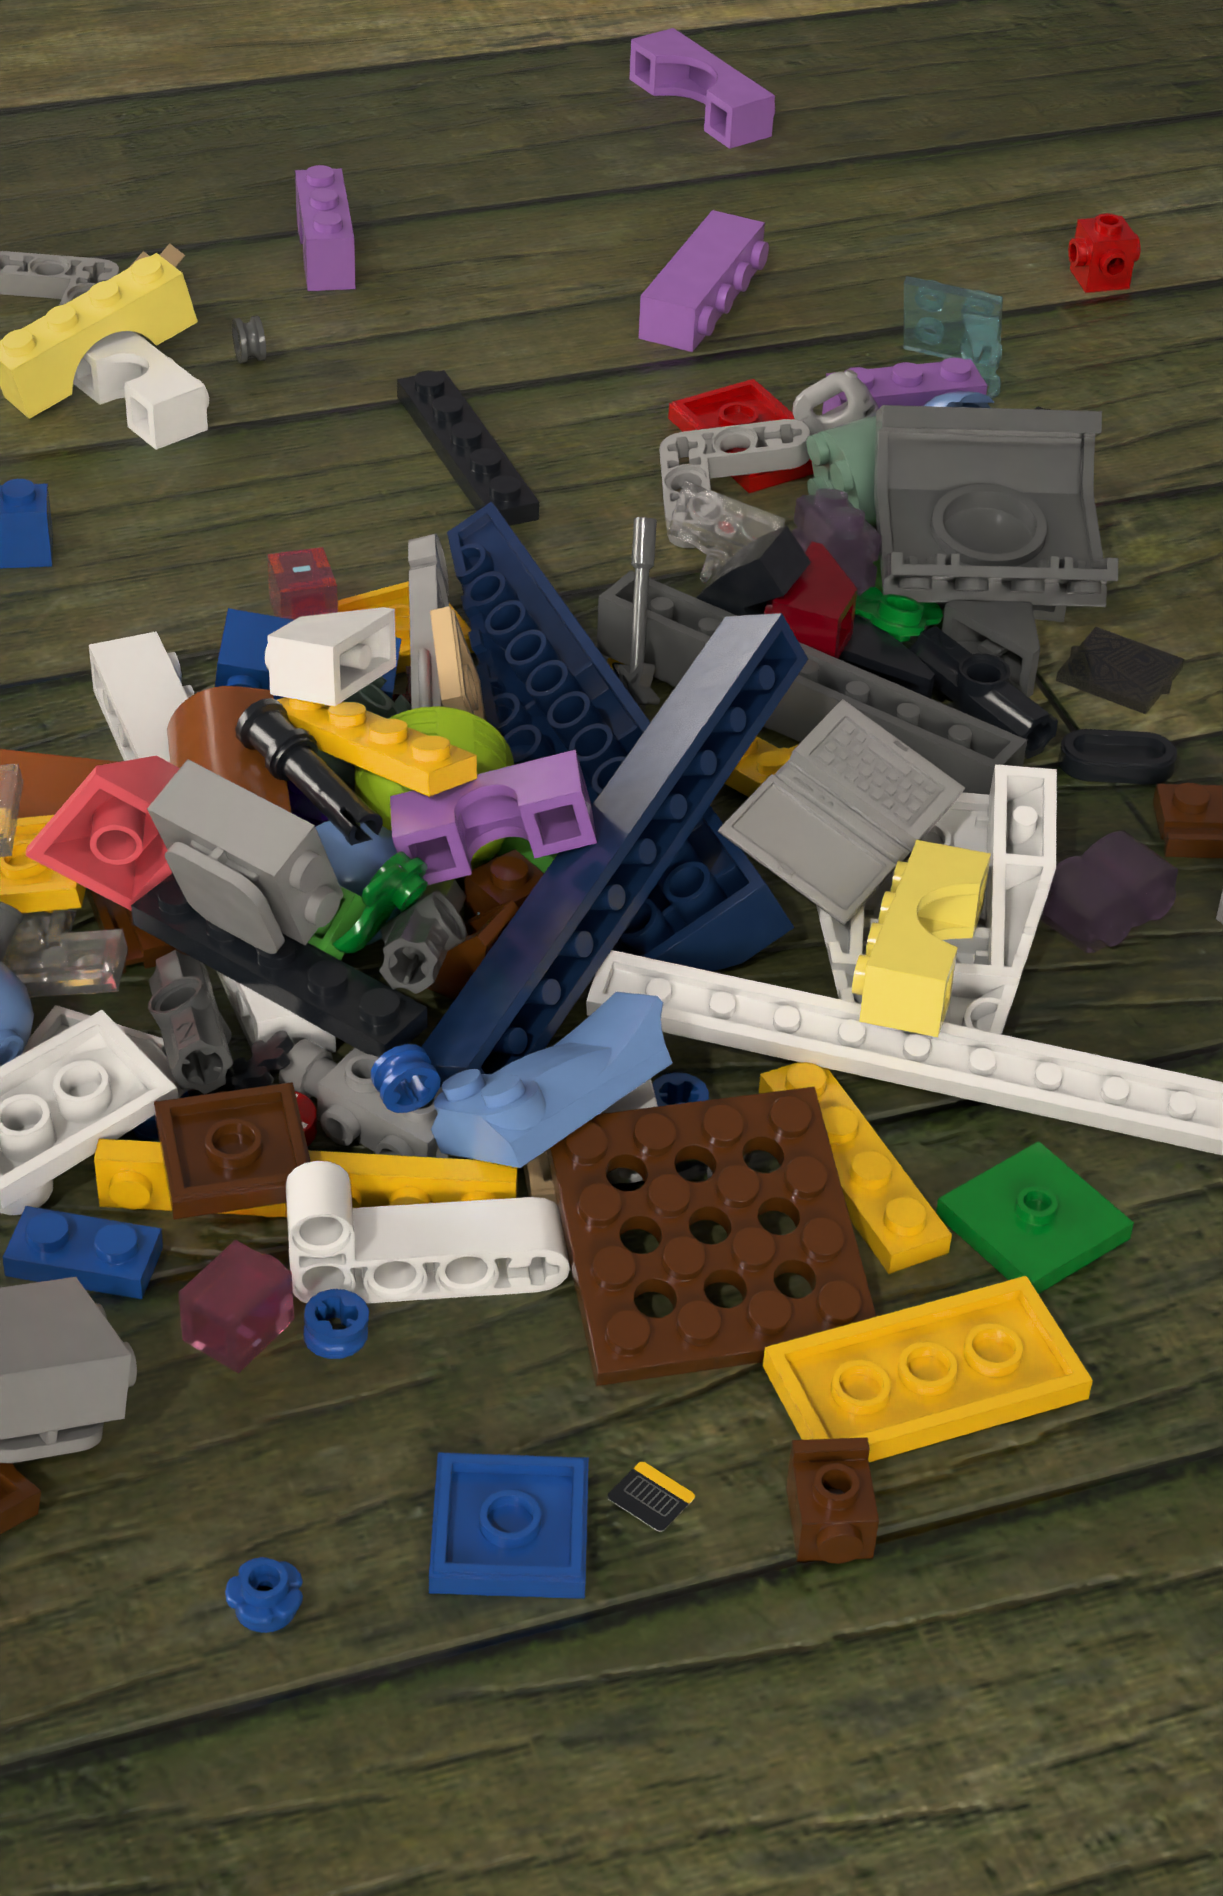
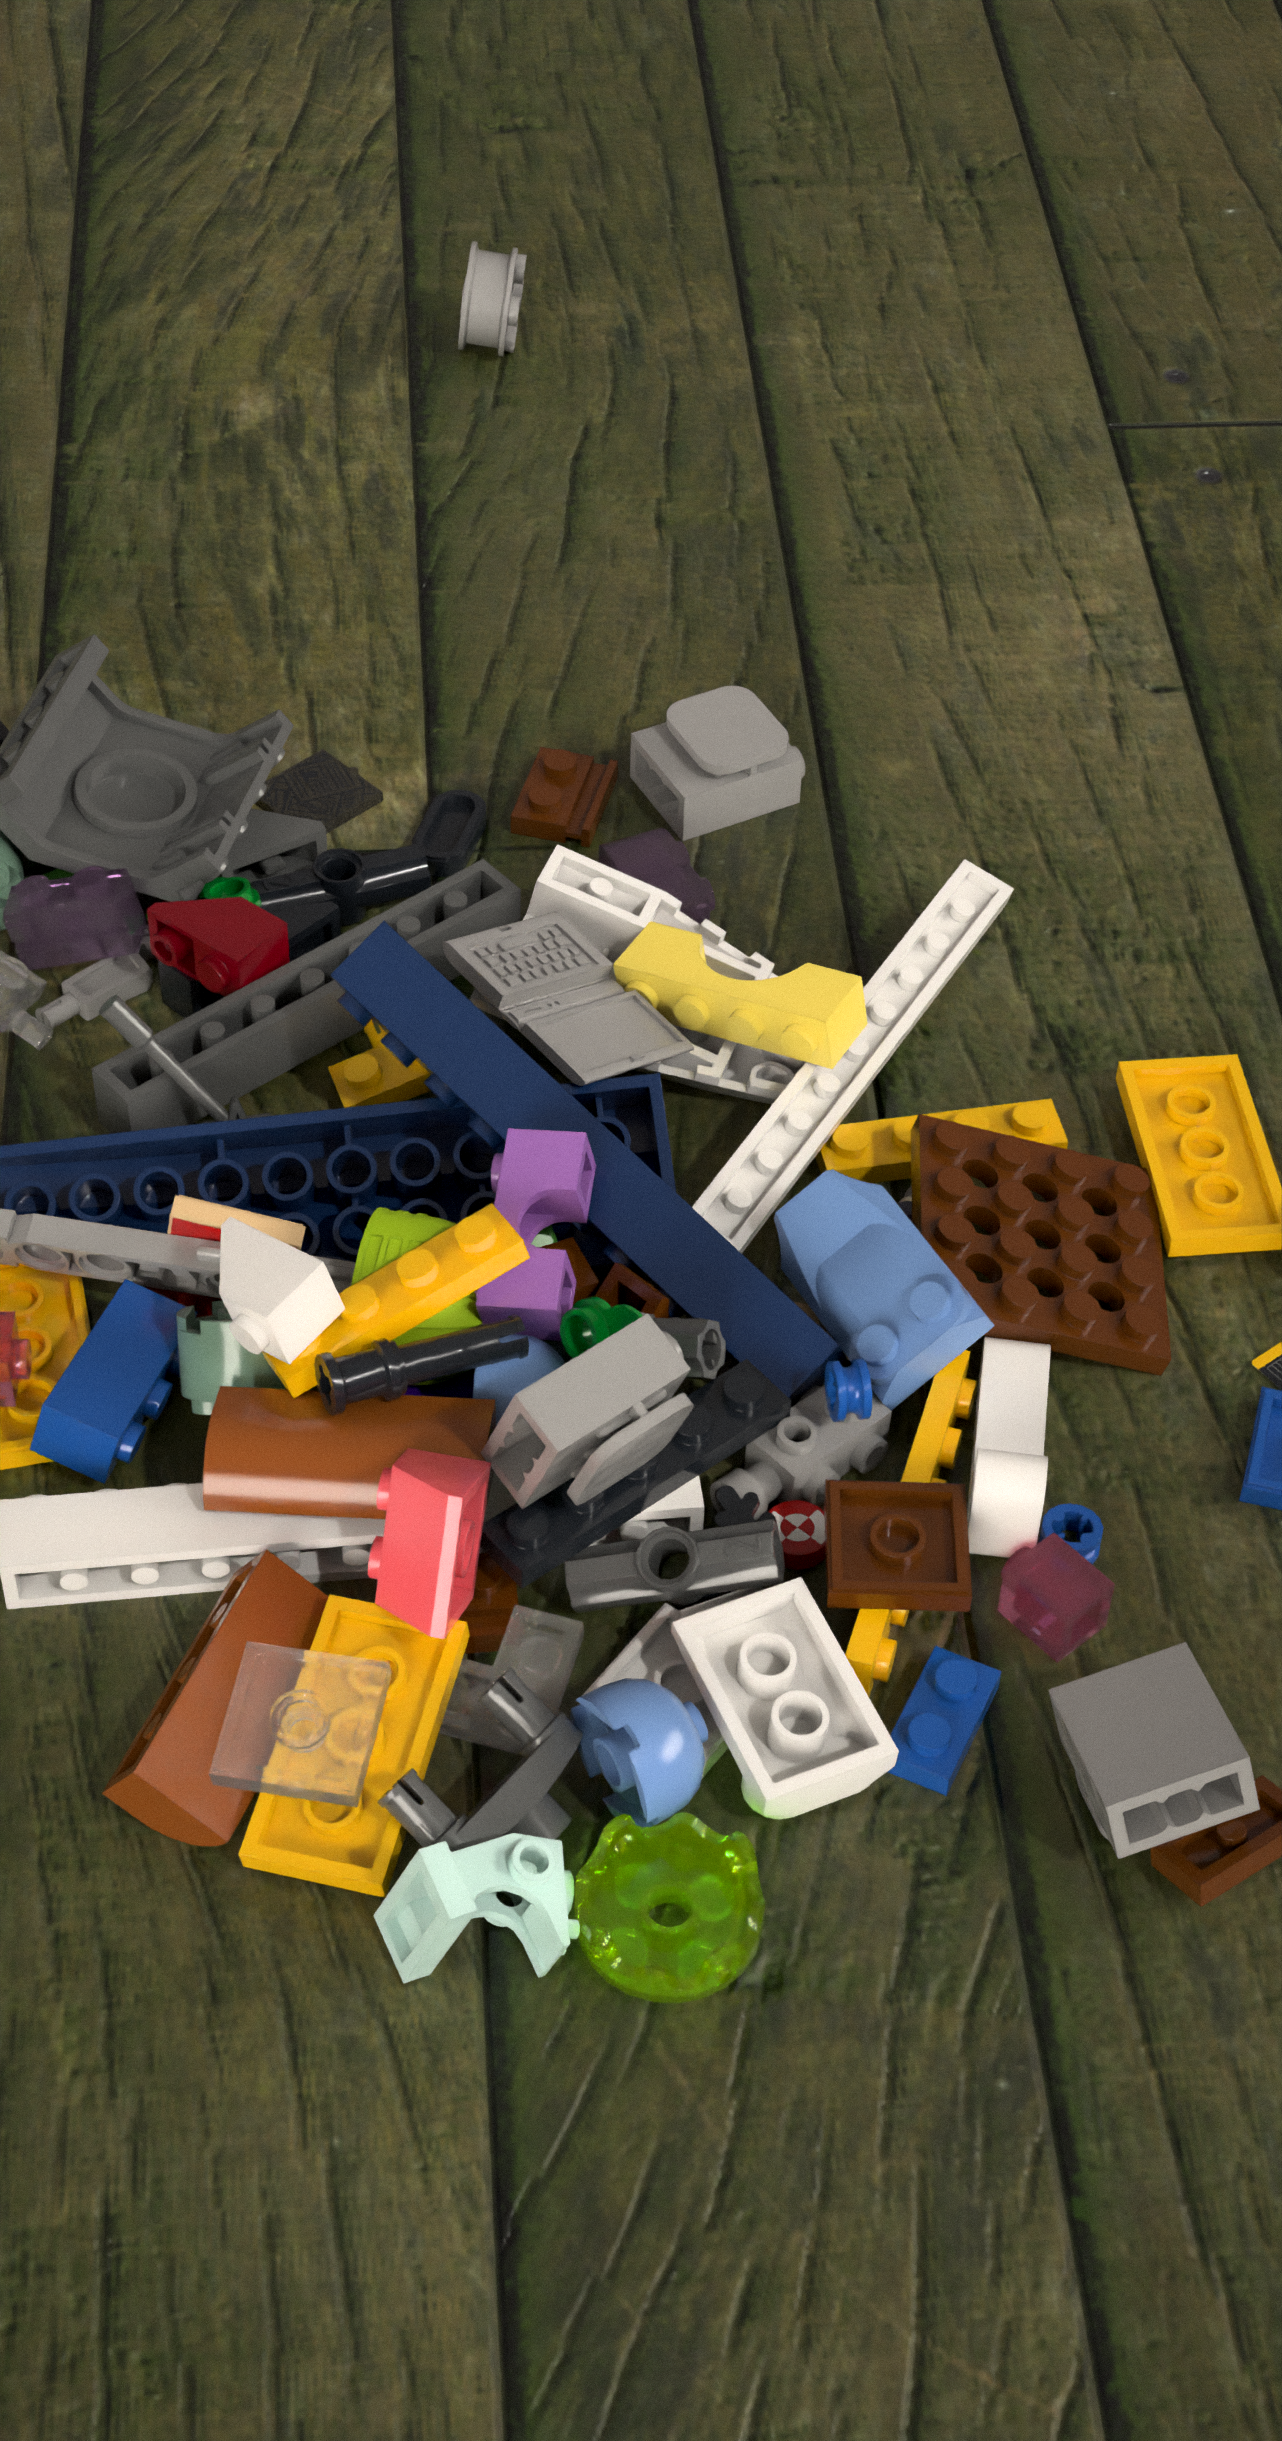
camera: 75 degrees left, 5 degrees up
black slope [696,525,811,616] -> none
green plate [936,1141,1134,1294] -> none

